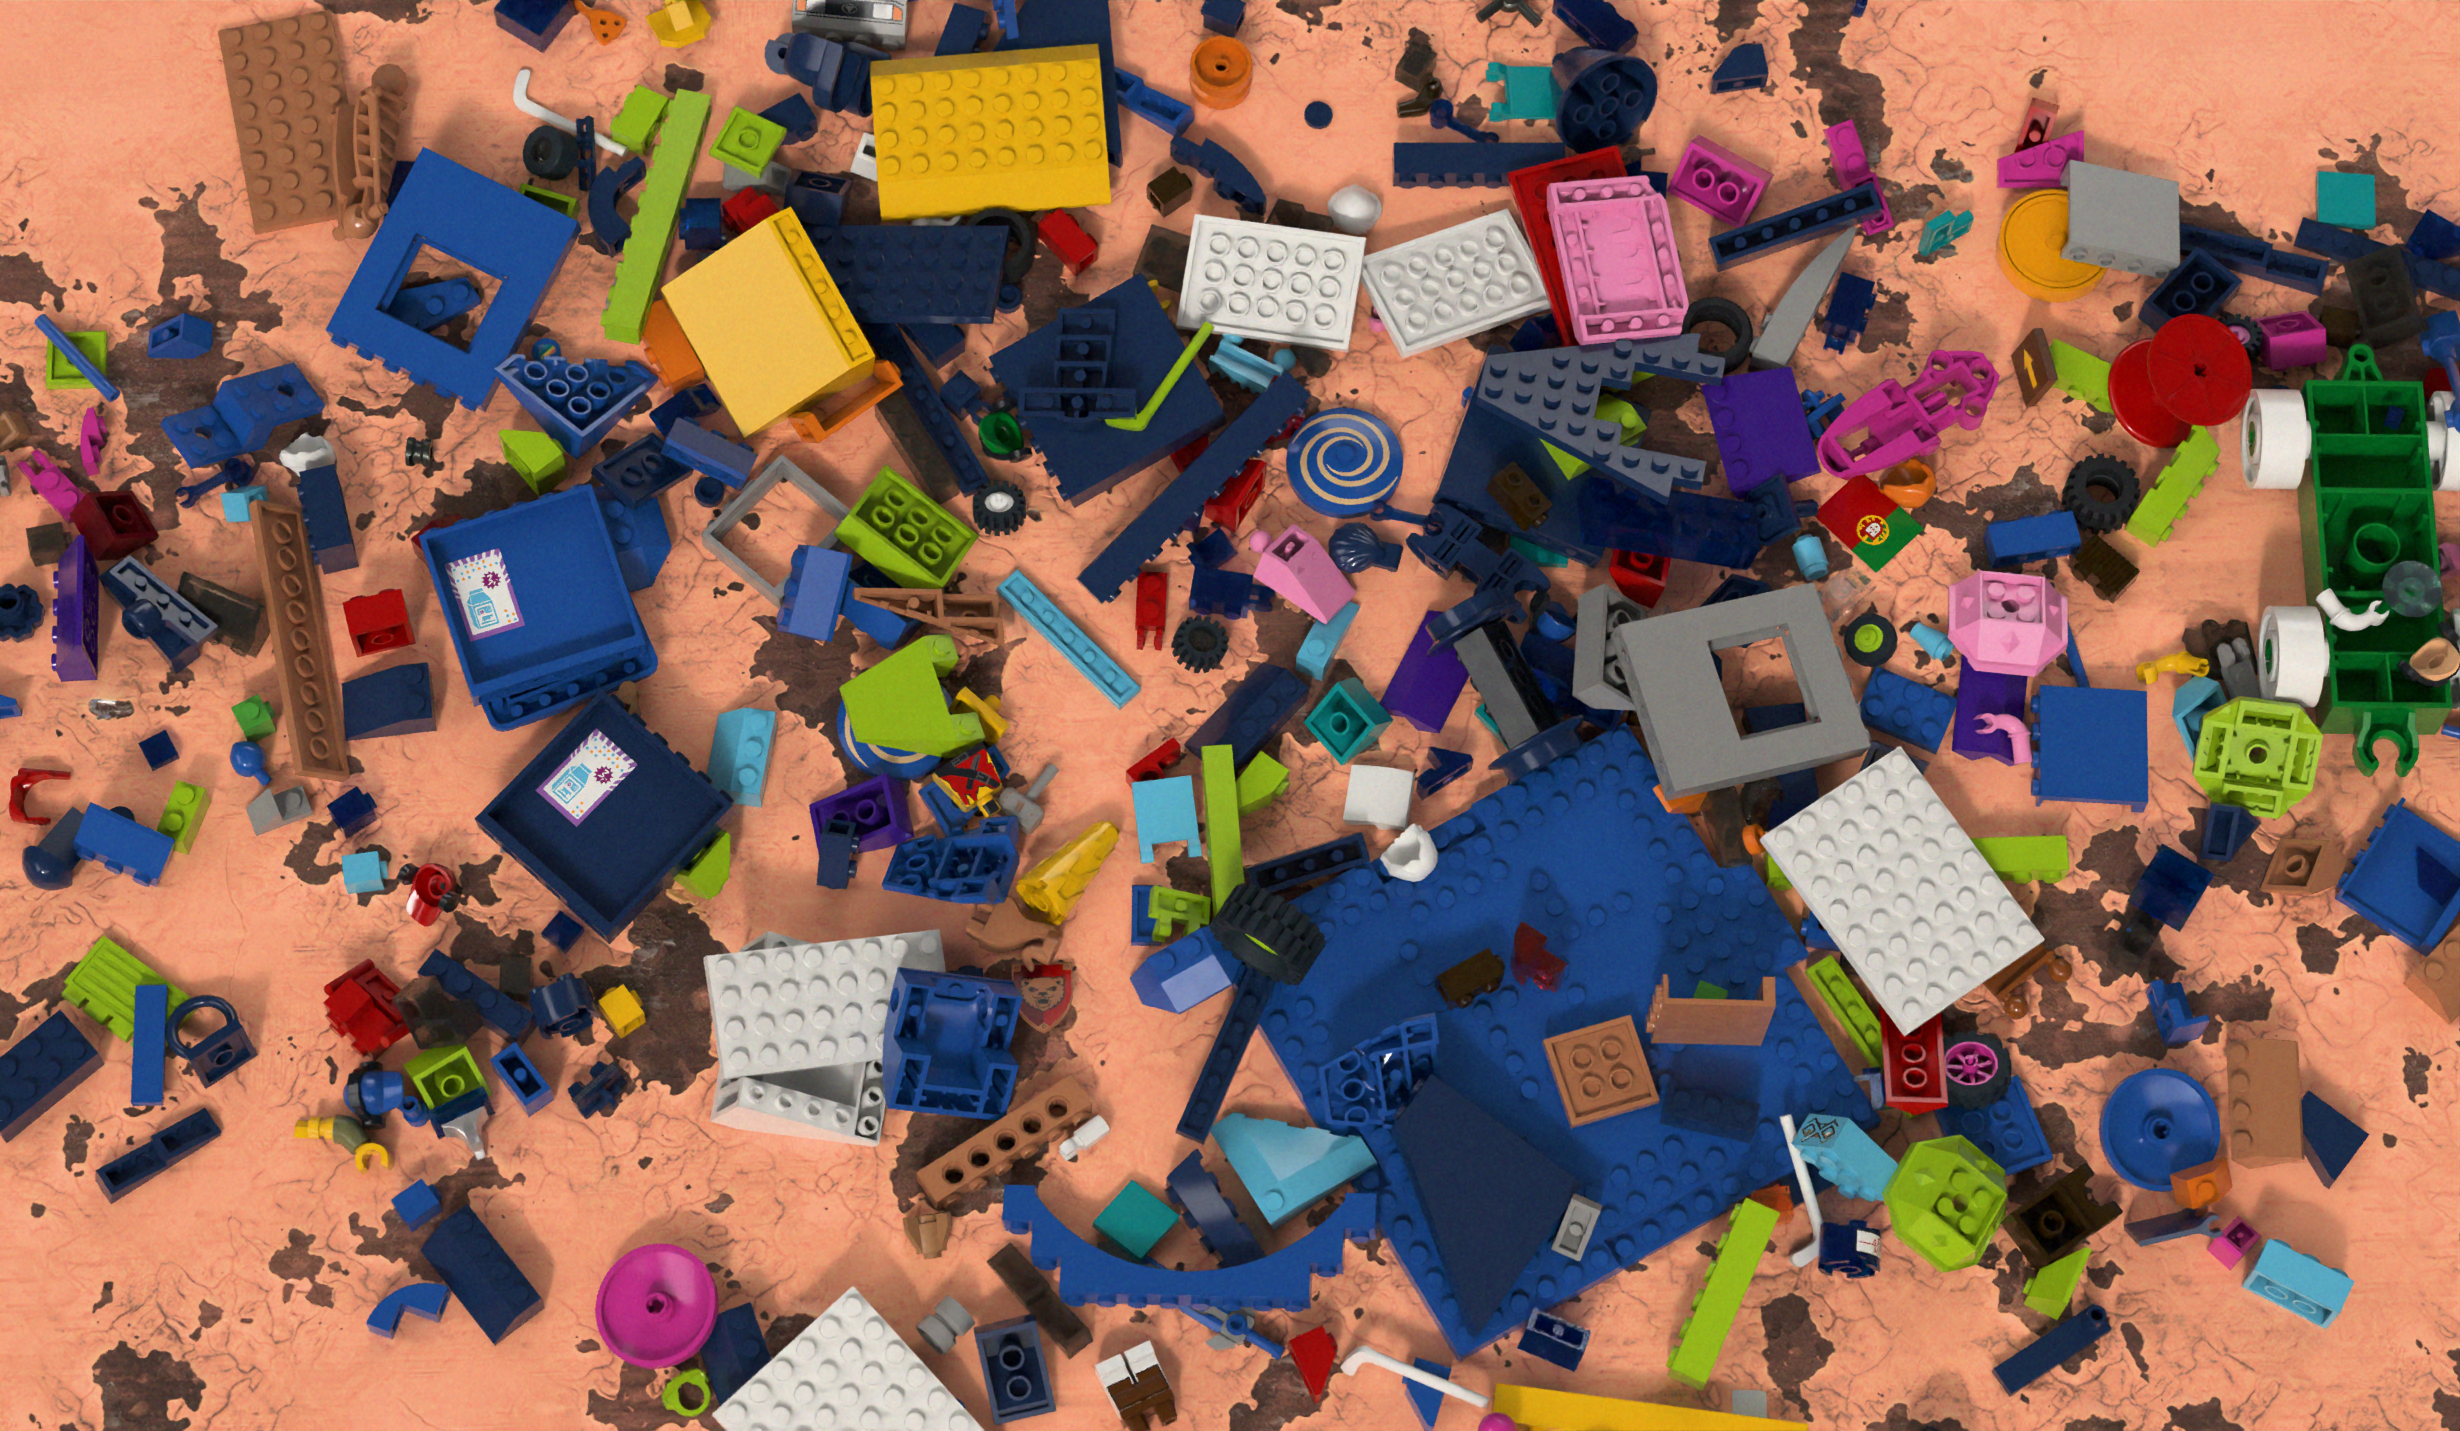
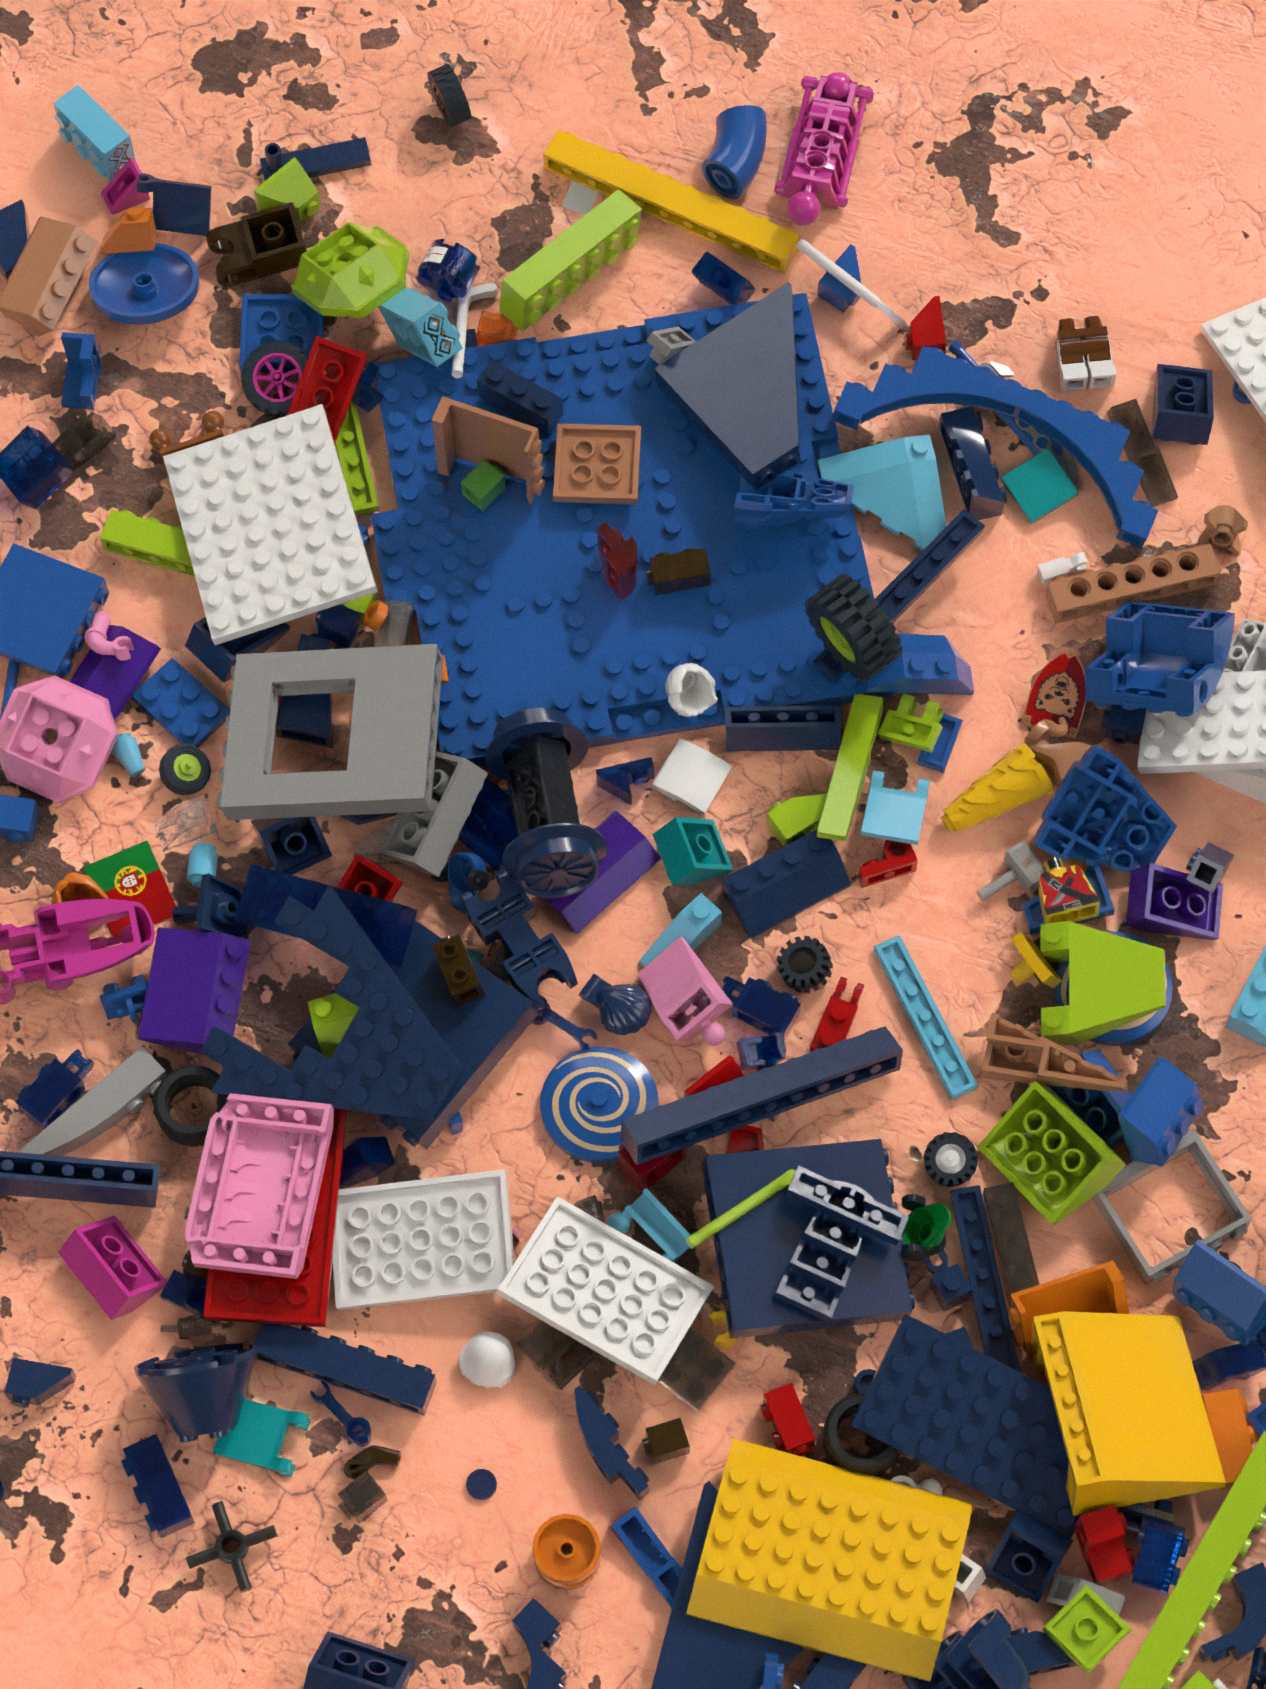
camera: 155 degrees left, 0 degrees up
light grey wheel [916,1295,975,1355] -> none

